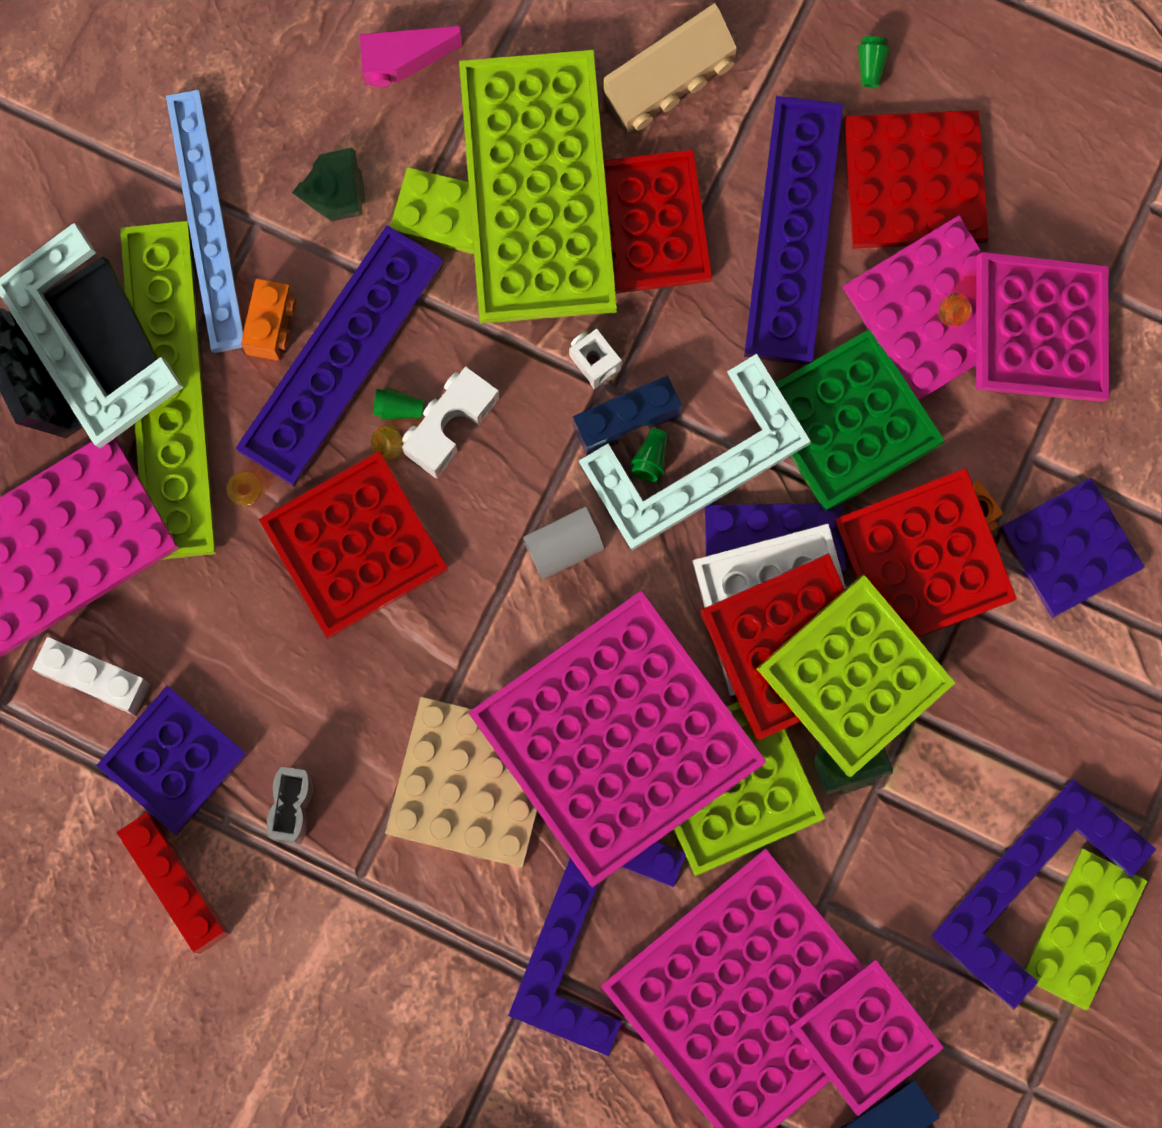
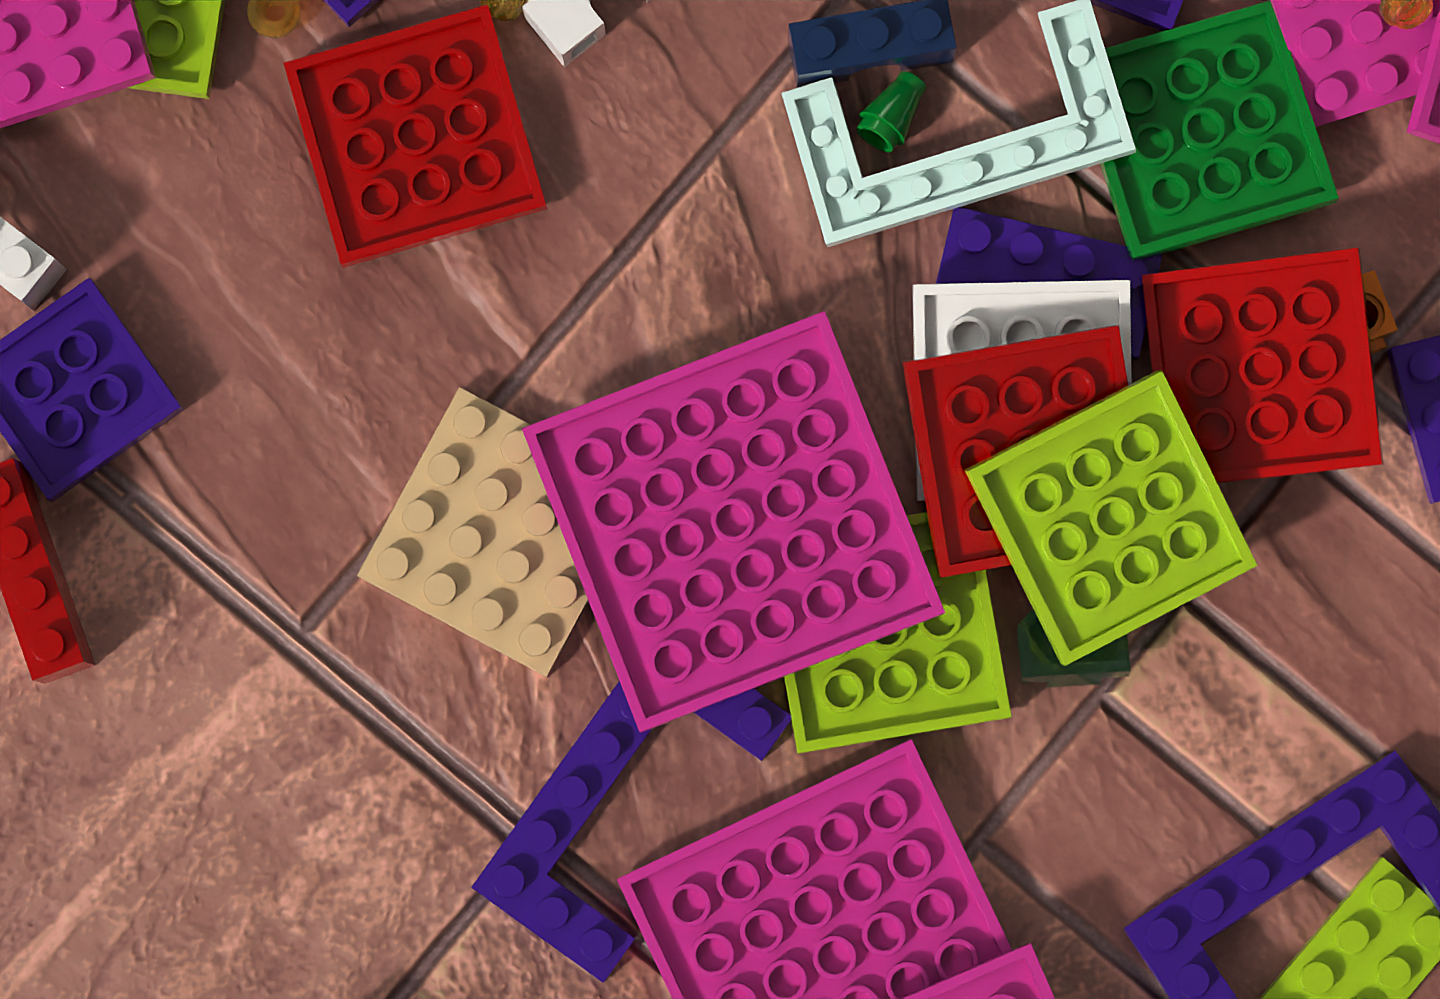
camera: 15 degrees right, 5 degrees up
light grey brick [267,767,313,845] -> none
light grey brick [523,507,604,580] -> none

